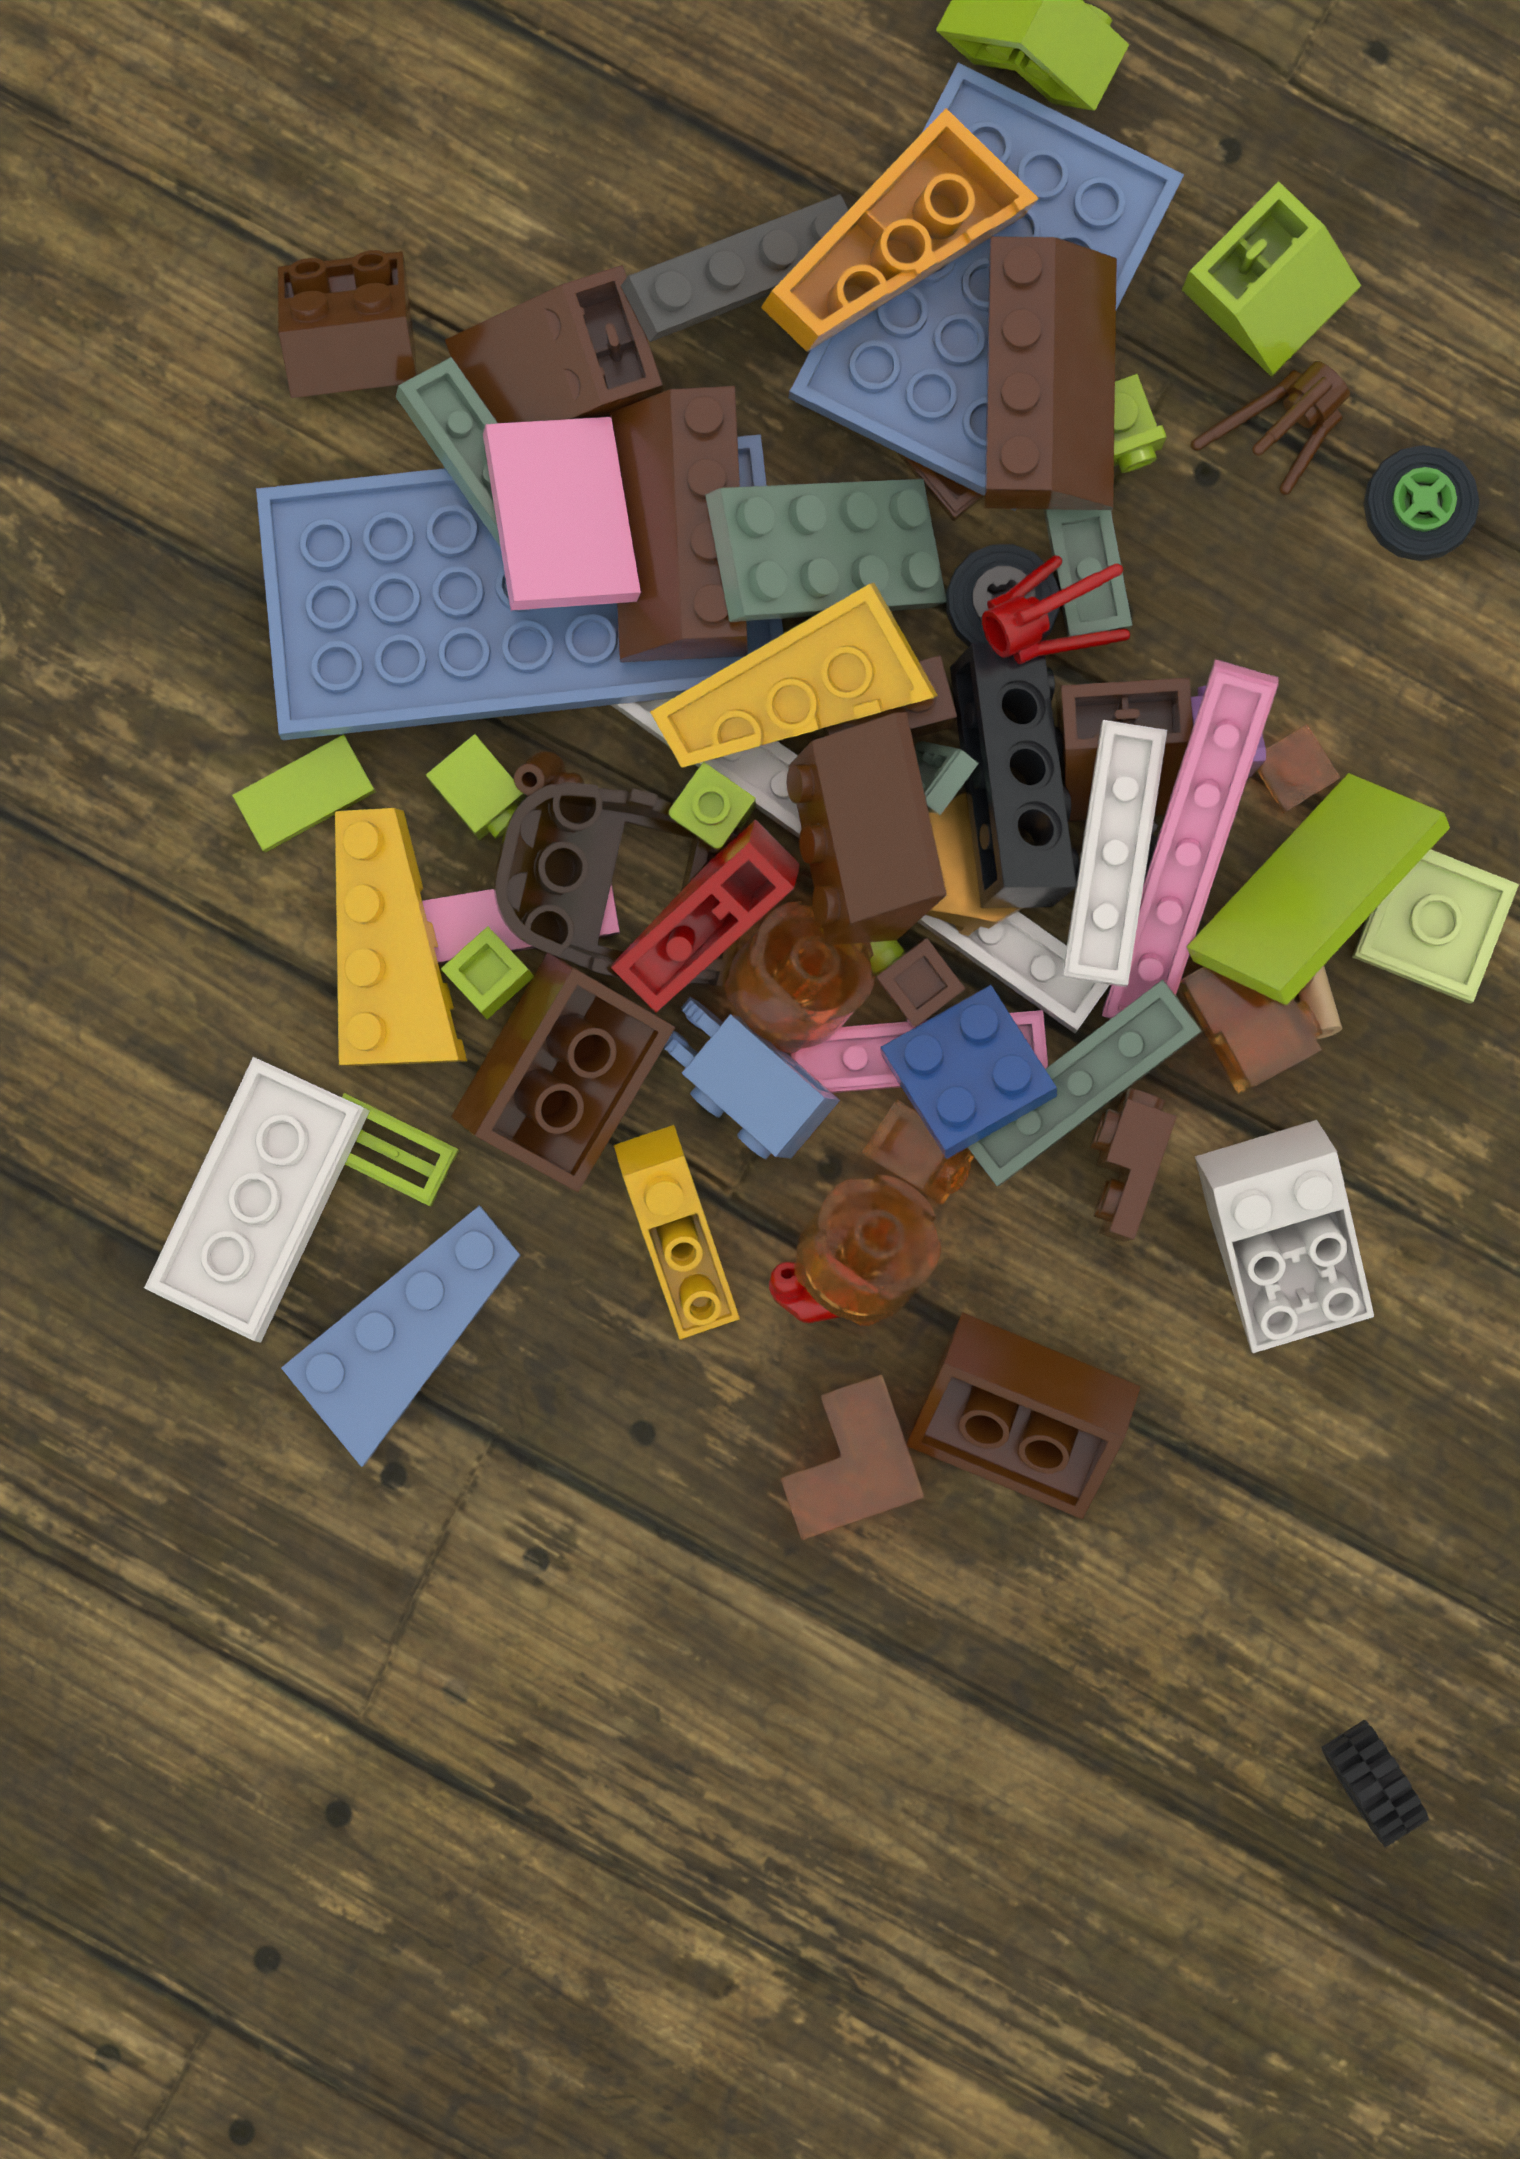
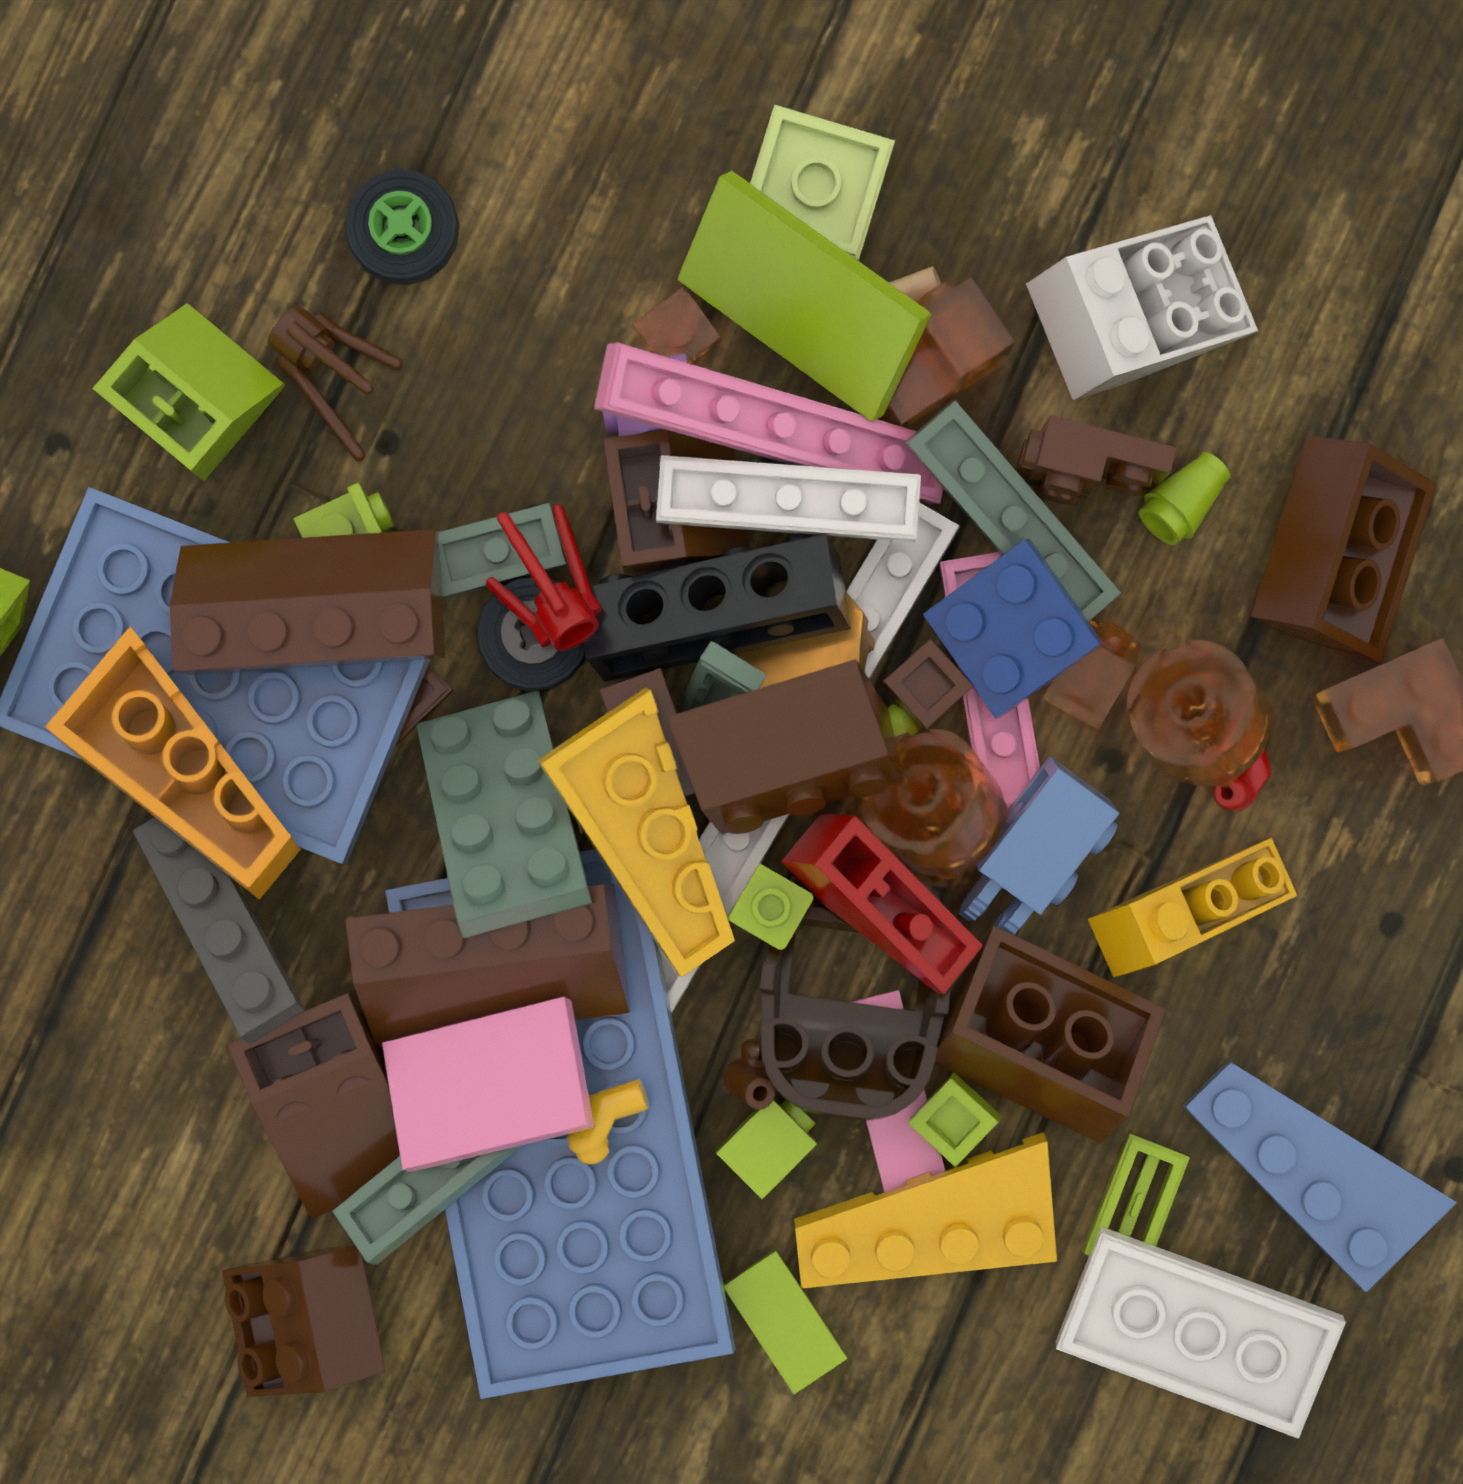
camera: 95 degrees left, 0 degrees up
none -> yellow arm [567,1078,649,1165]
none -> lime cone [1139,452,1231,545]

